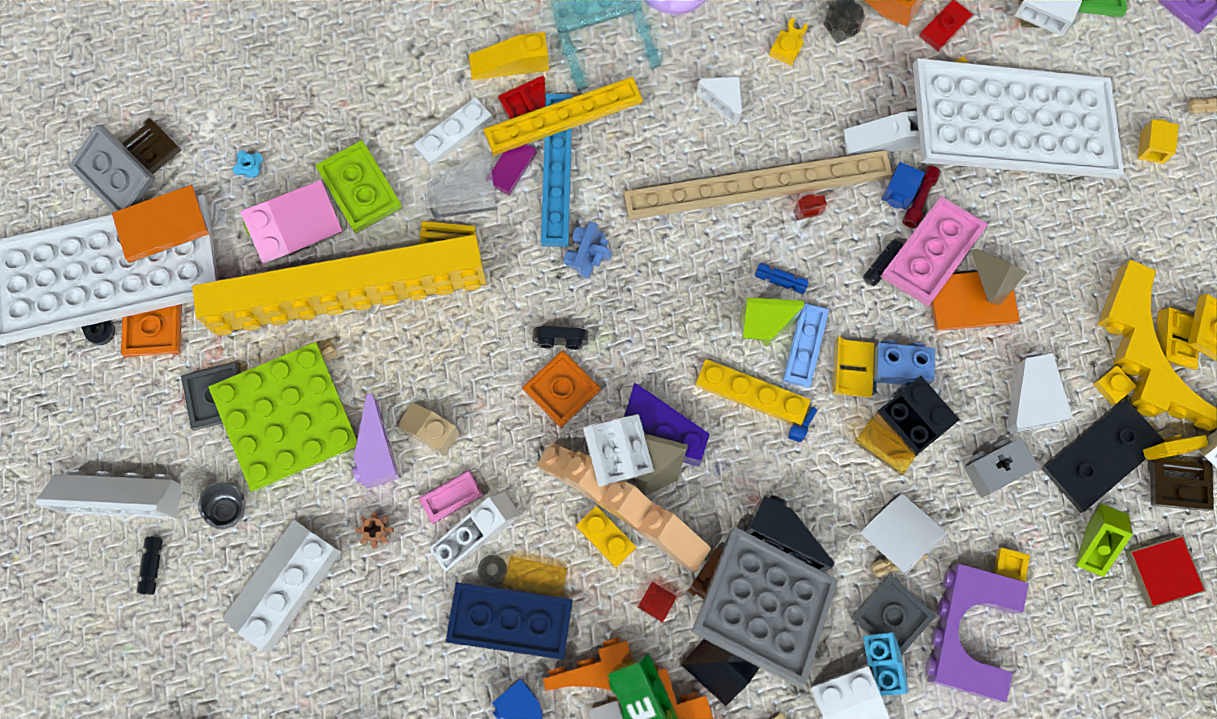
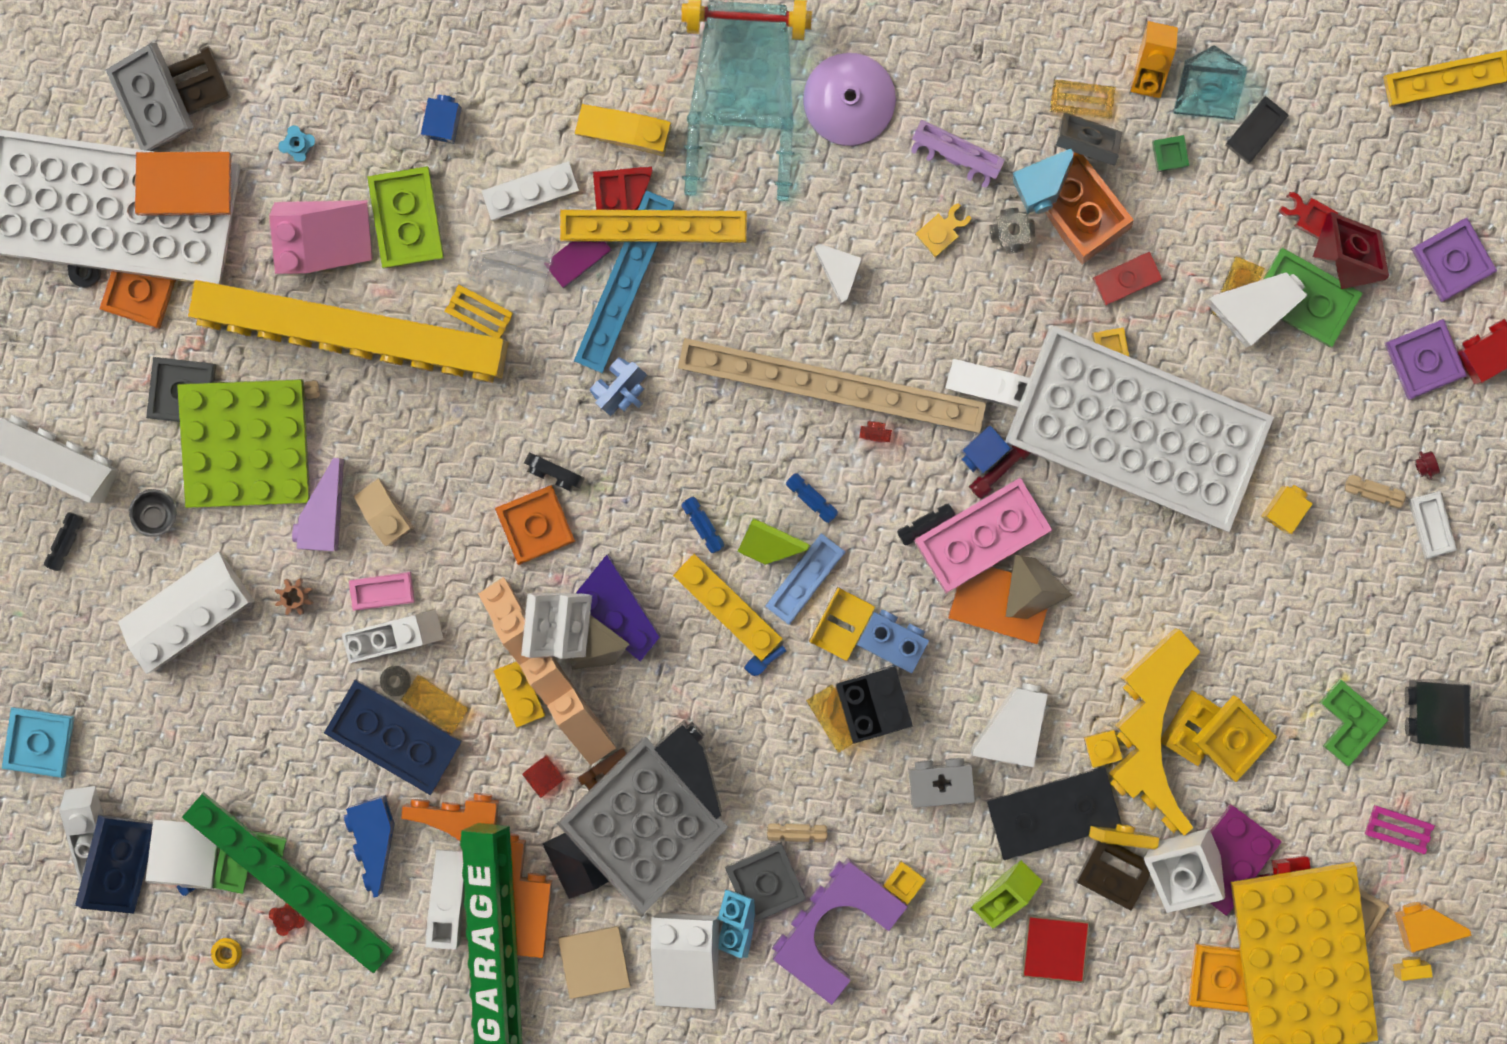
camera: 20 degrees right, 15 degrees up
white slope [860,494,947,574] -> none
none -> blue brick [421,94,462,144]
none -> blue axle [681,496,724,553]

